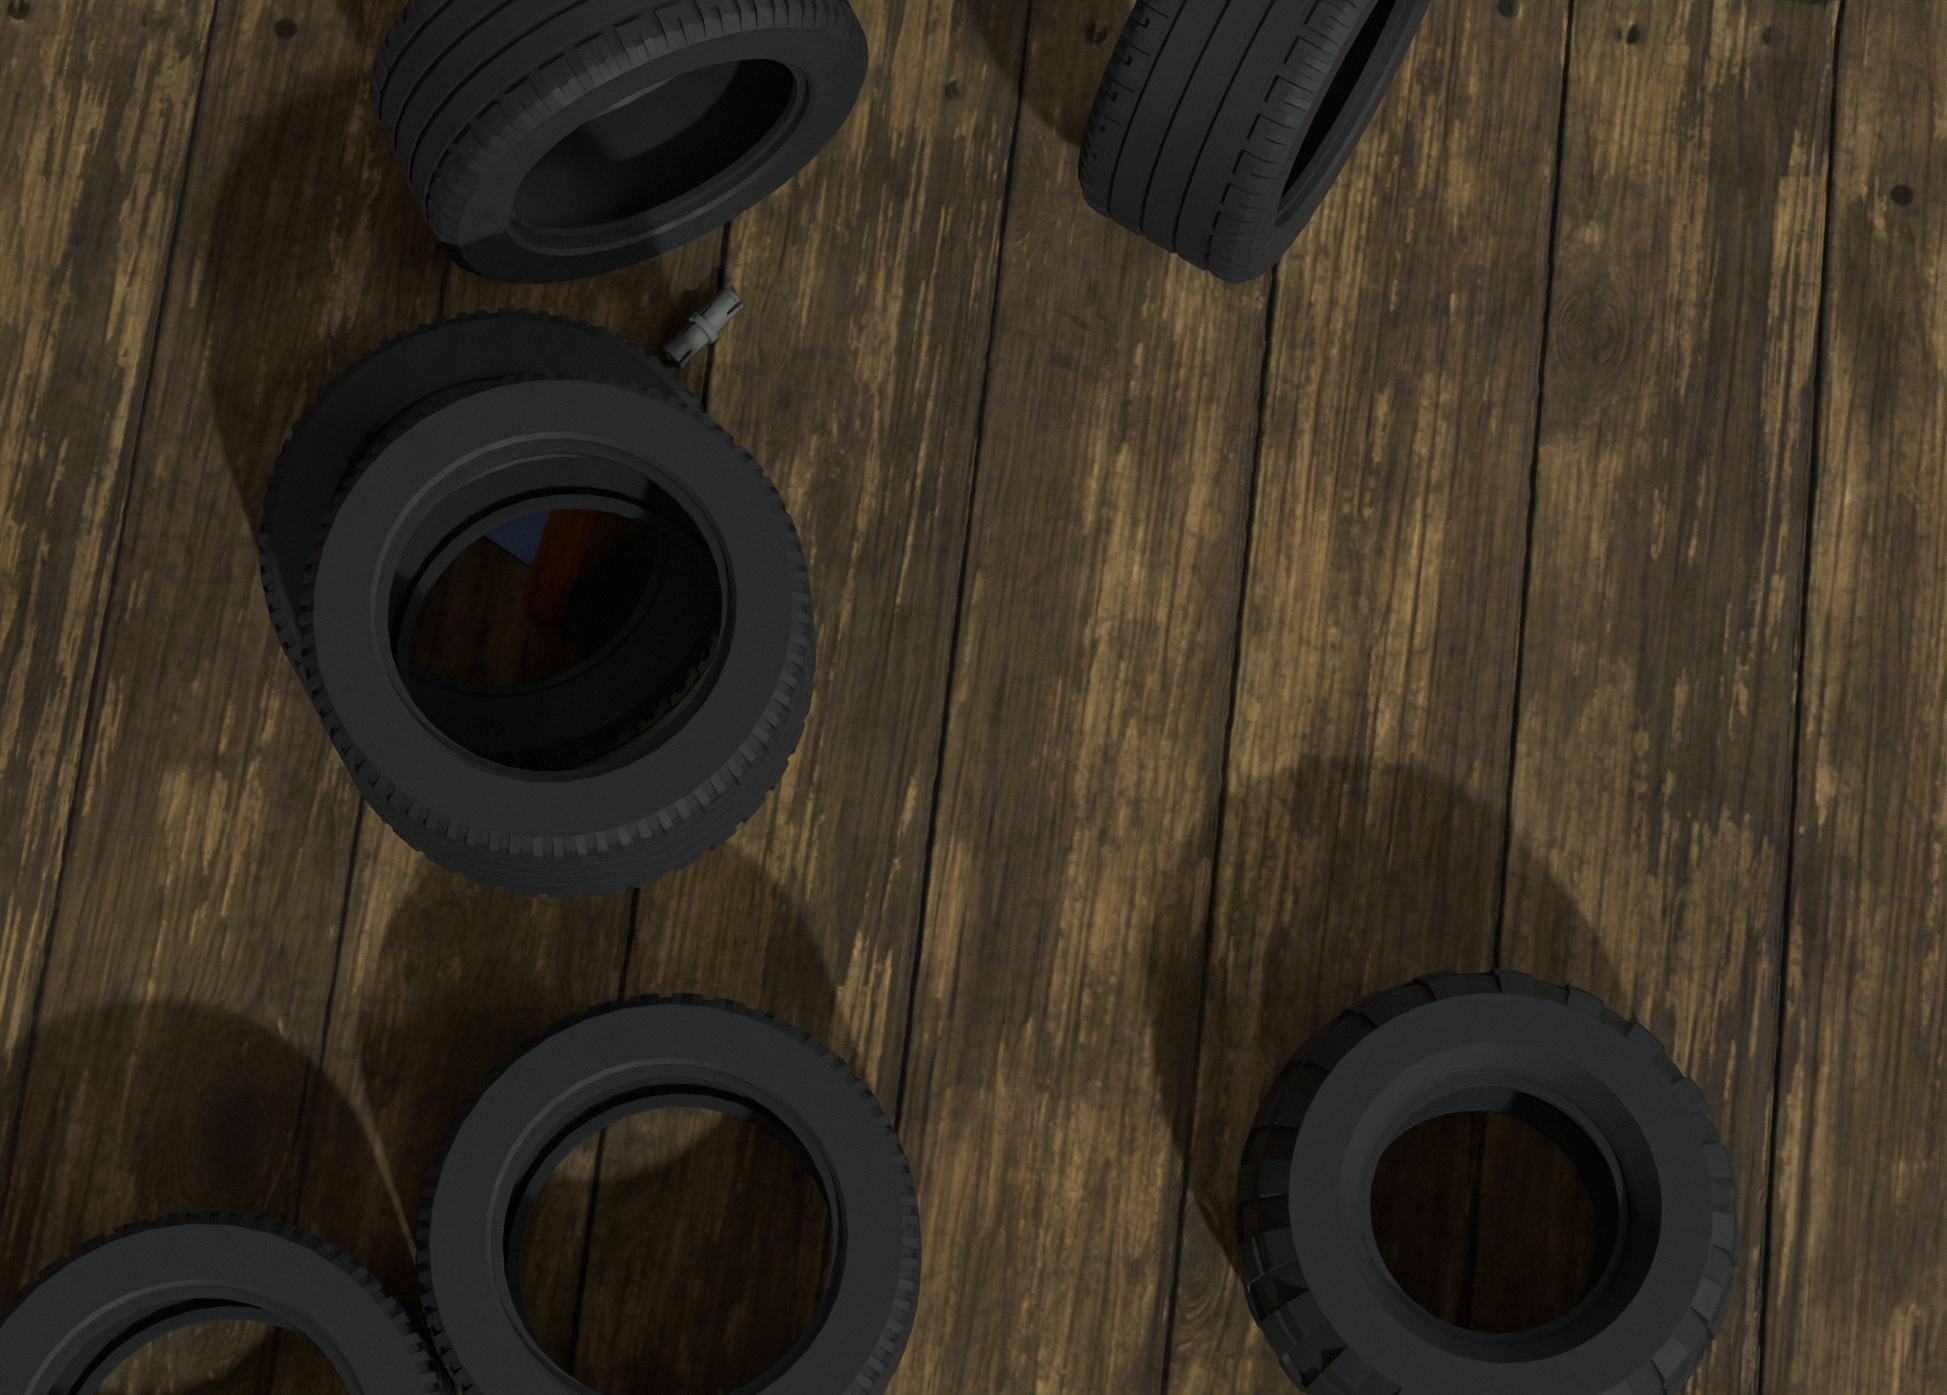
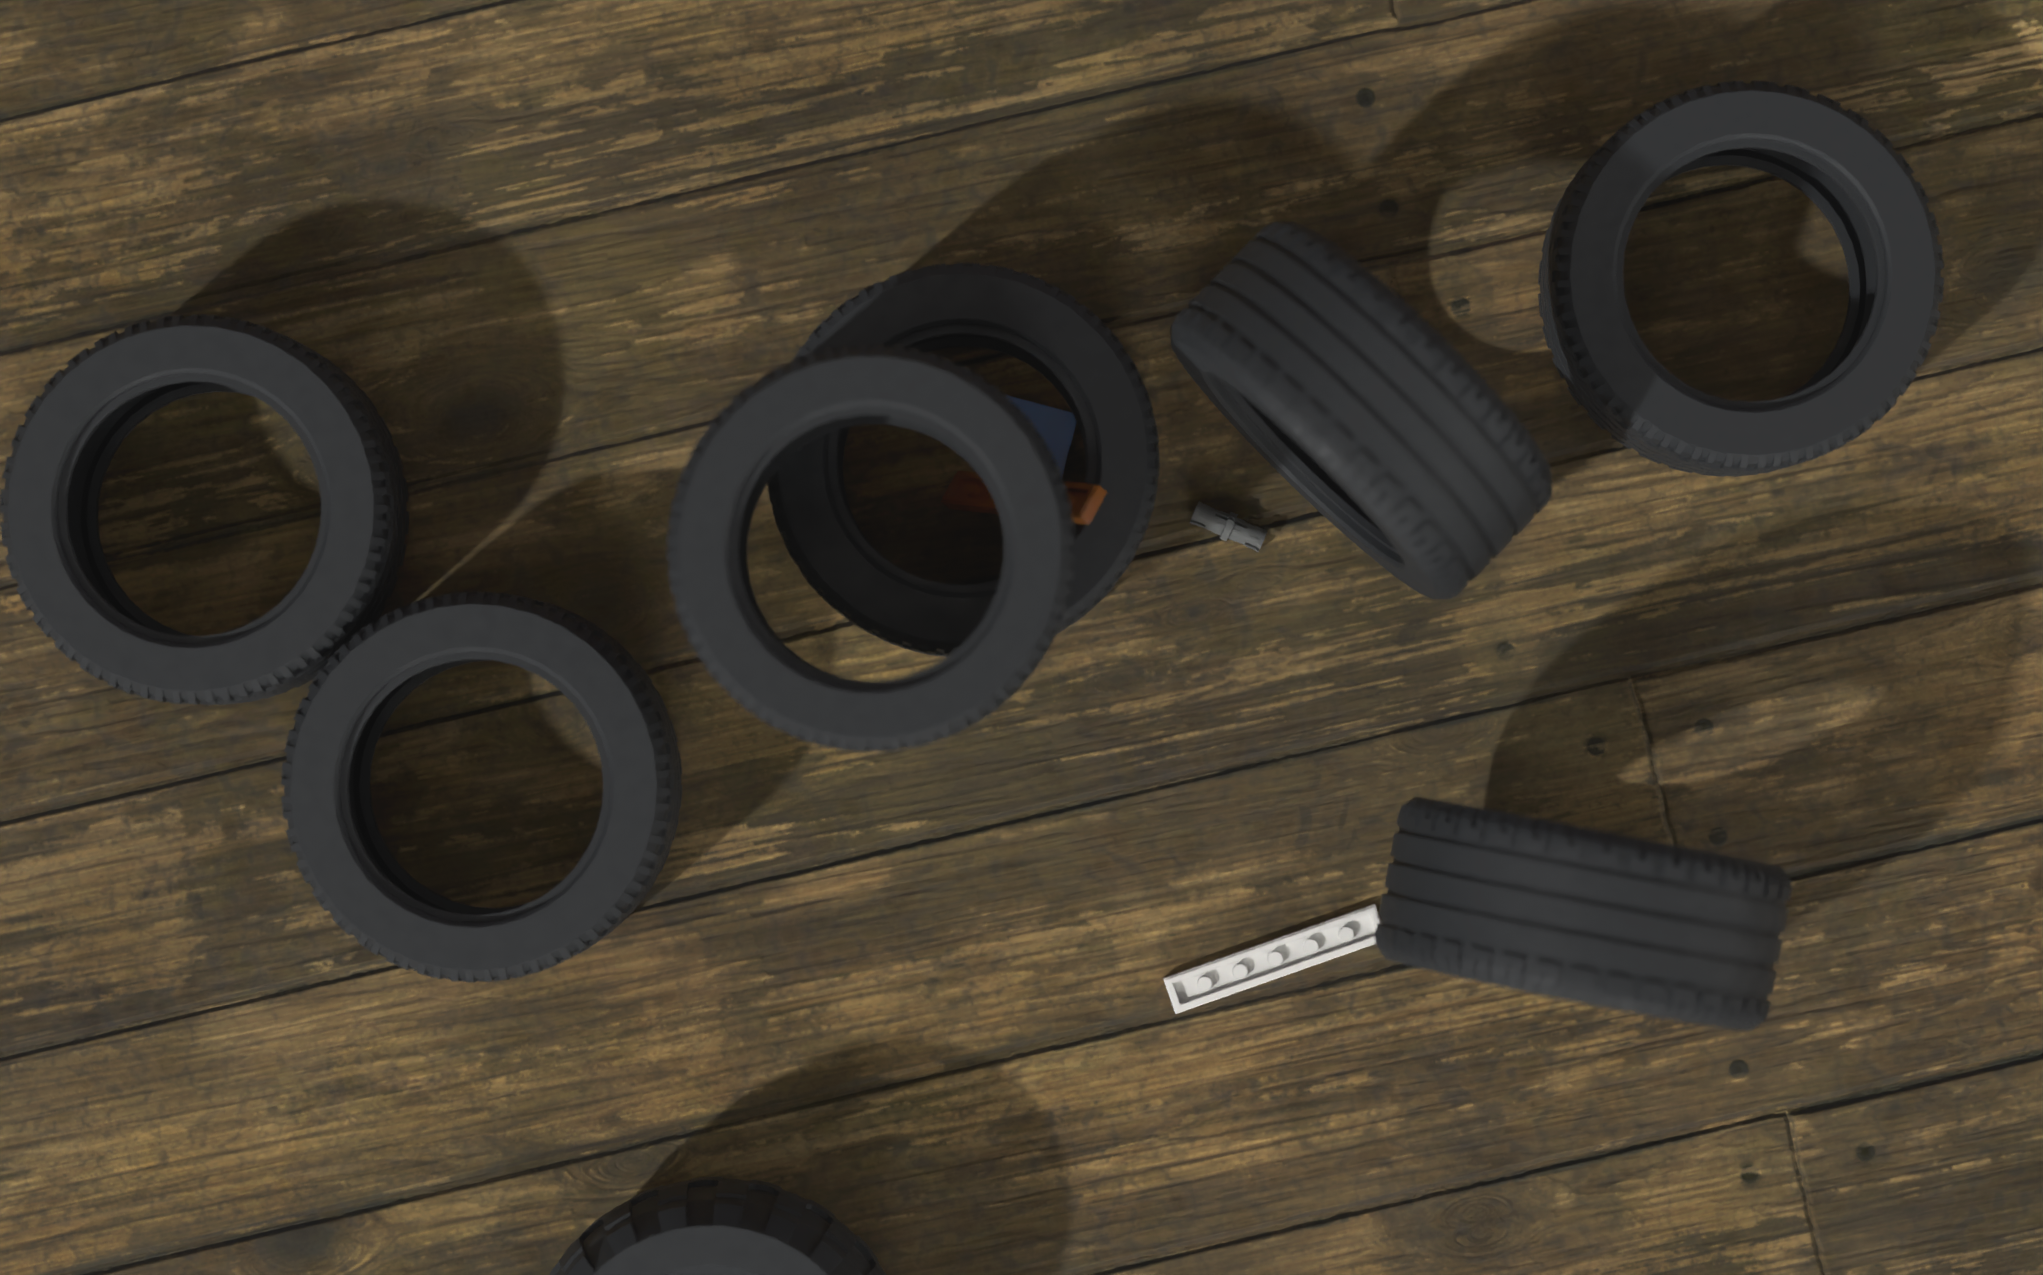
camera: 70 degrees right, 15 degrees up
none -> white tile [1163,904,1381,1014]

